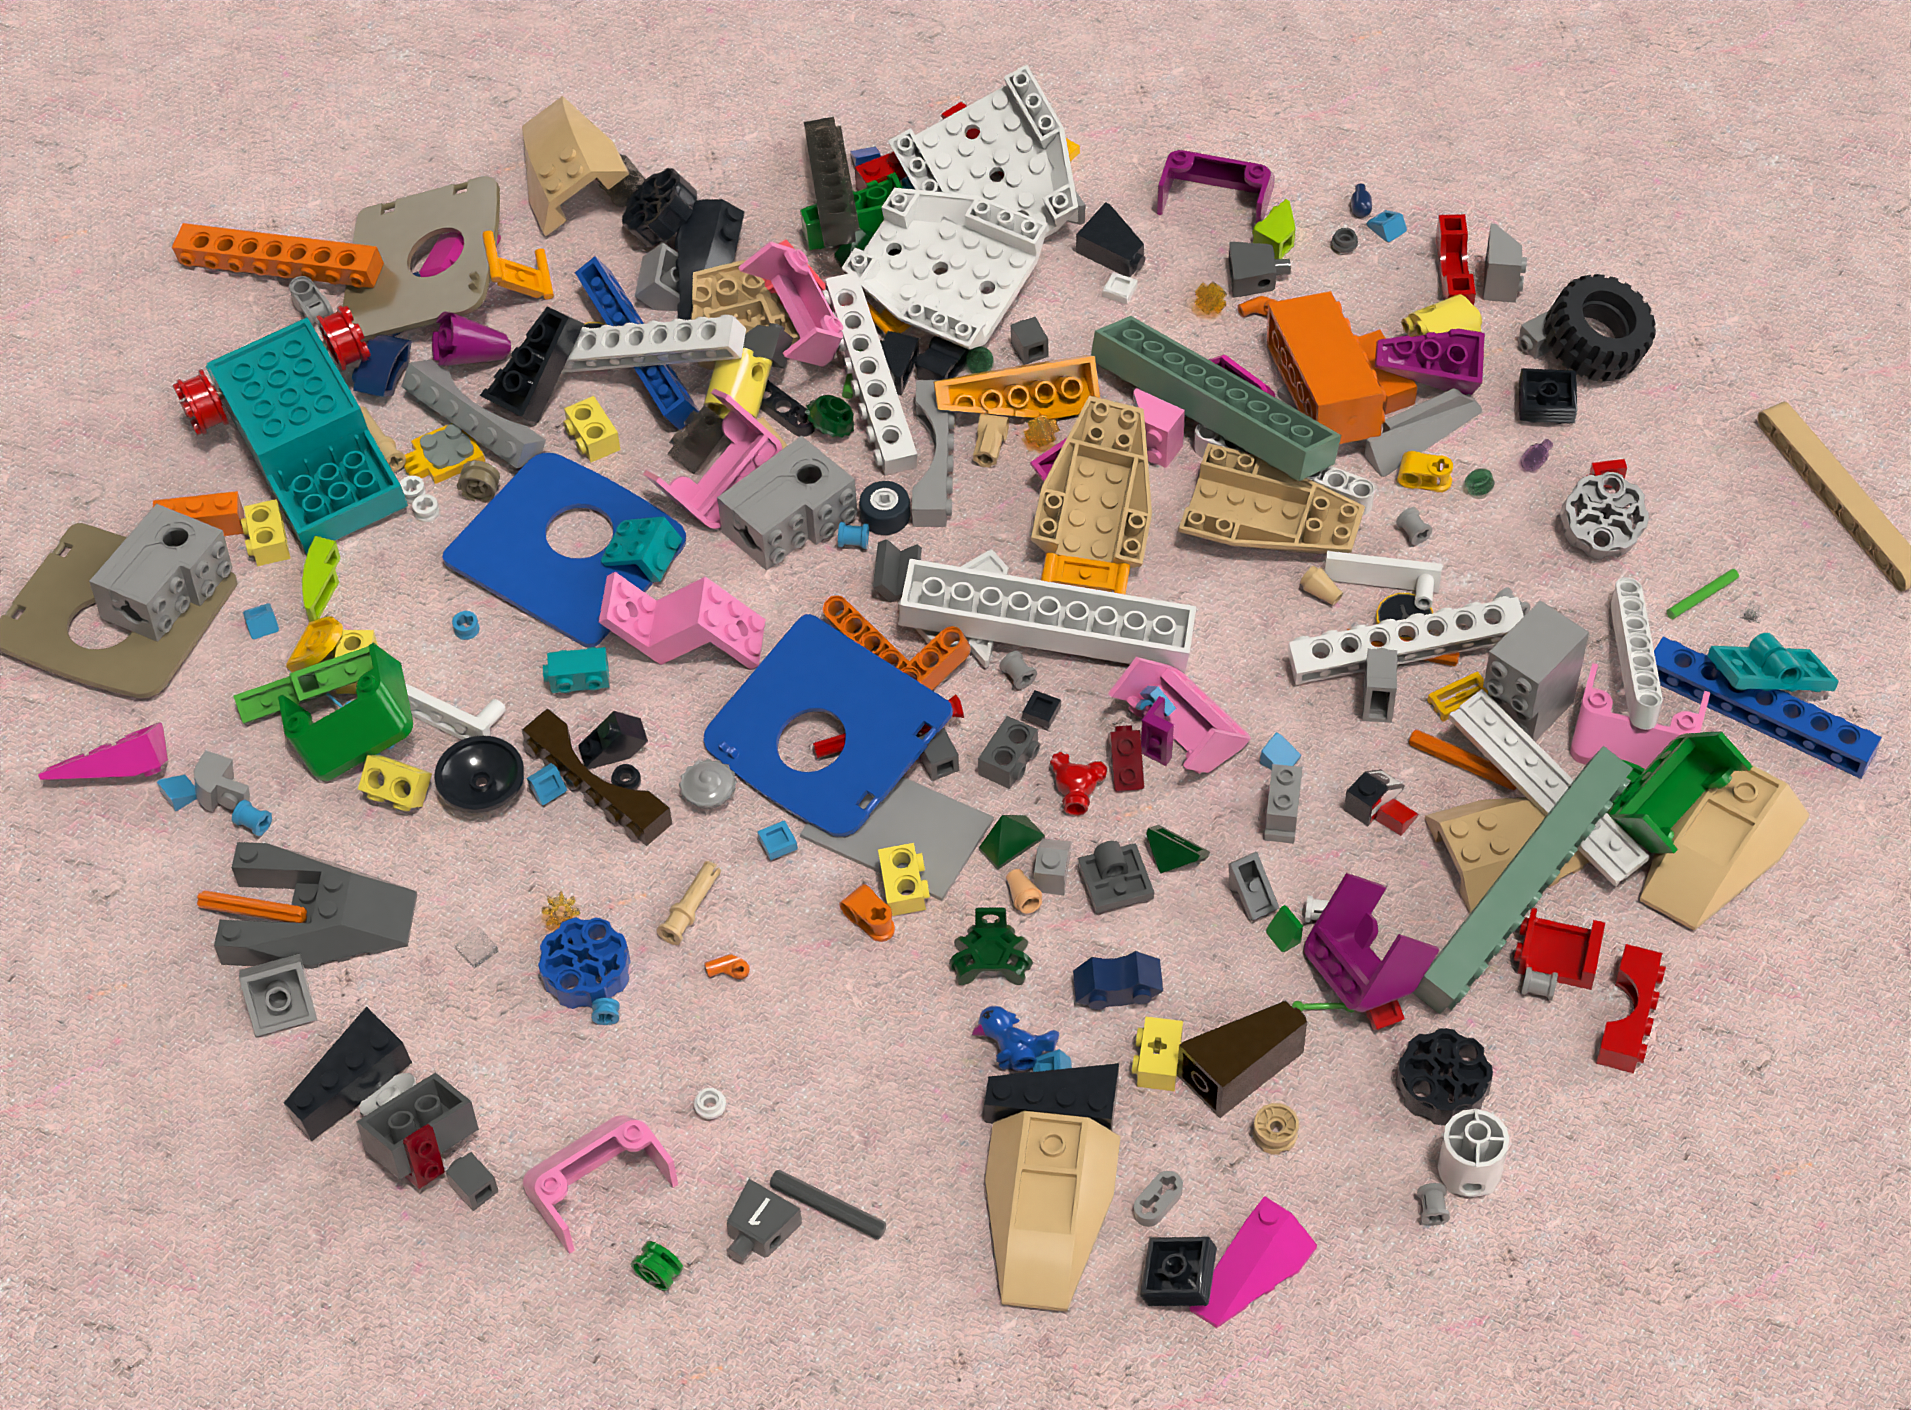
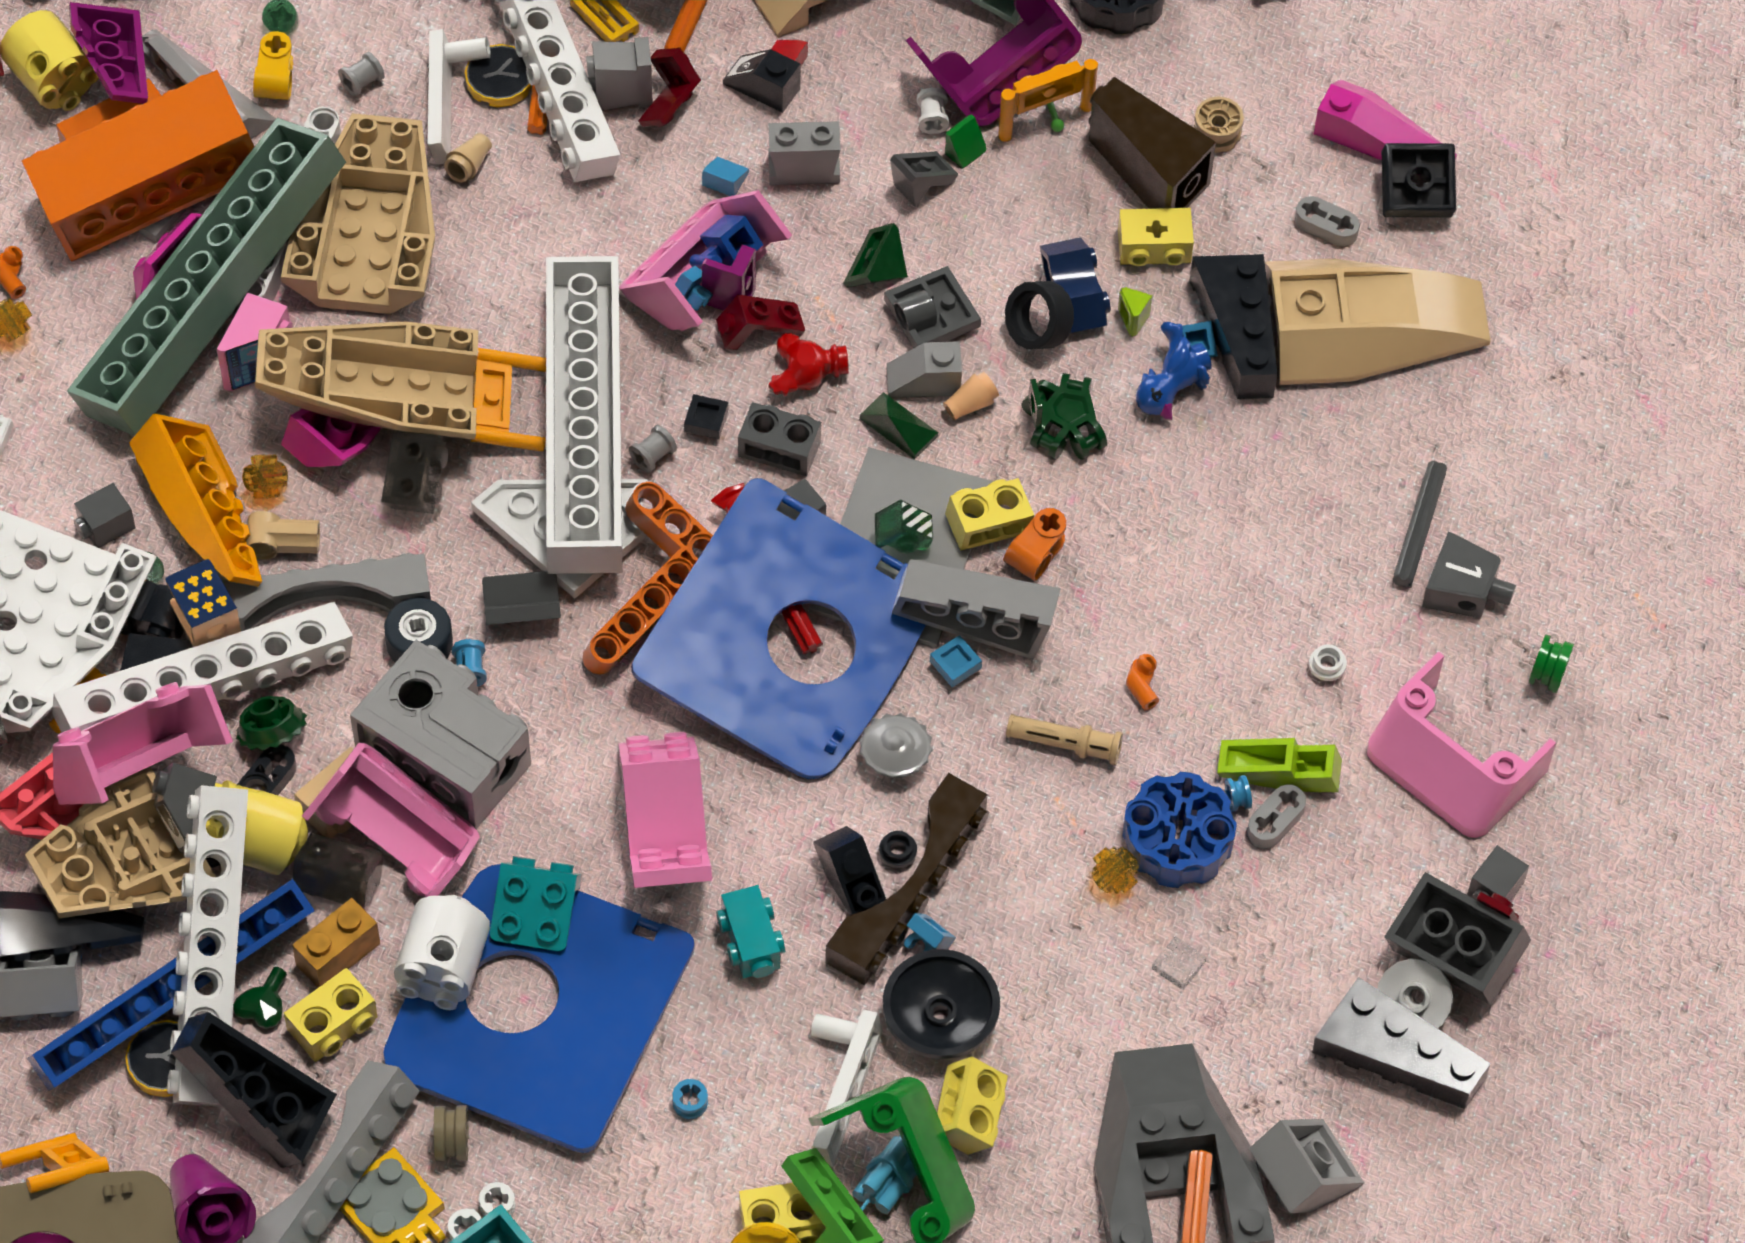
camera: 105 degrees left, 5 degrees up
none -> piece [165,559,241,647]
none -> dark green rock [233,967,287,1029]
none -> pearl gold brick [292,898,380,988]
none -> clear smoke brick [381,430,448,514]
none -> white cylinder [394,895,490,1010]
none -> dark red bracket [638,47,701,127]
none -> blue brick [689,215,763,269]
none -> clear green brick [875,499,933,554]
none -> light grey wedge [892,559,1061,660]
none -> light orange plate [998,59,1098,142]
none -> black tyre [1005,281,1074,349]
none -> lime slope [1118,287,1152,337]
none -> lime slope [1217,738,1342,792]
none -> light grey beam [1247,784,1306,849]

